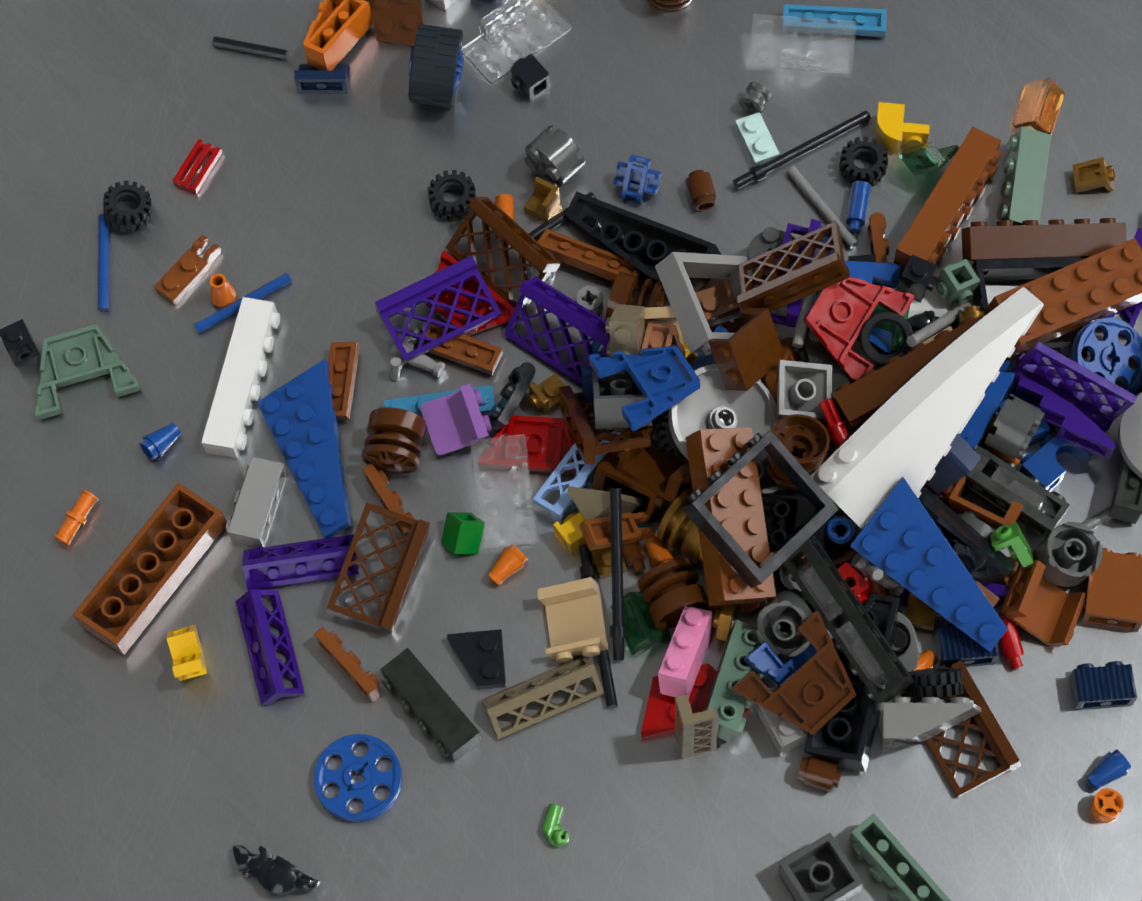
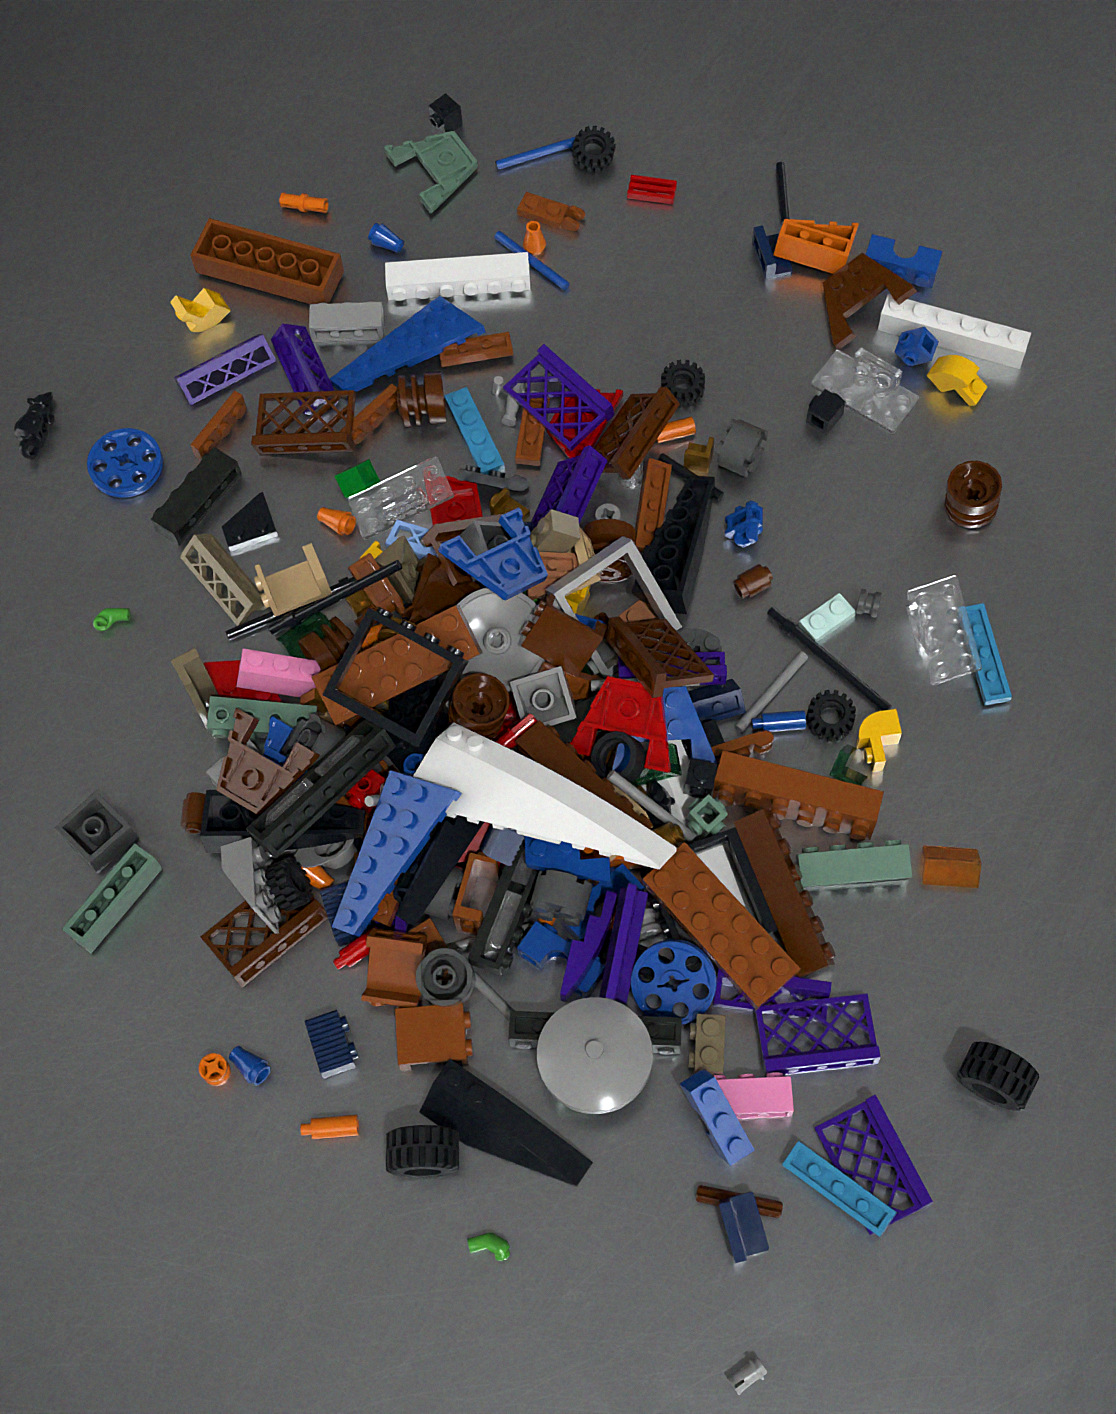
camera: 75 degrees right, 0 degrees up
black wheel [408,24,464,108] -> none
medium lavender bracket [421,383,492,456] -> none
bright green bracket [990,522,1034,568] -> none
pearl gold bracket [1073,157,1116,193] -> none

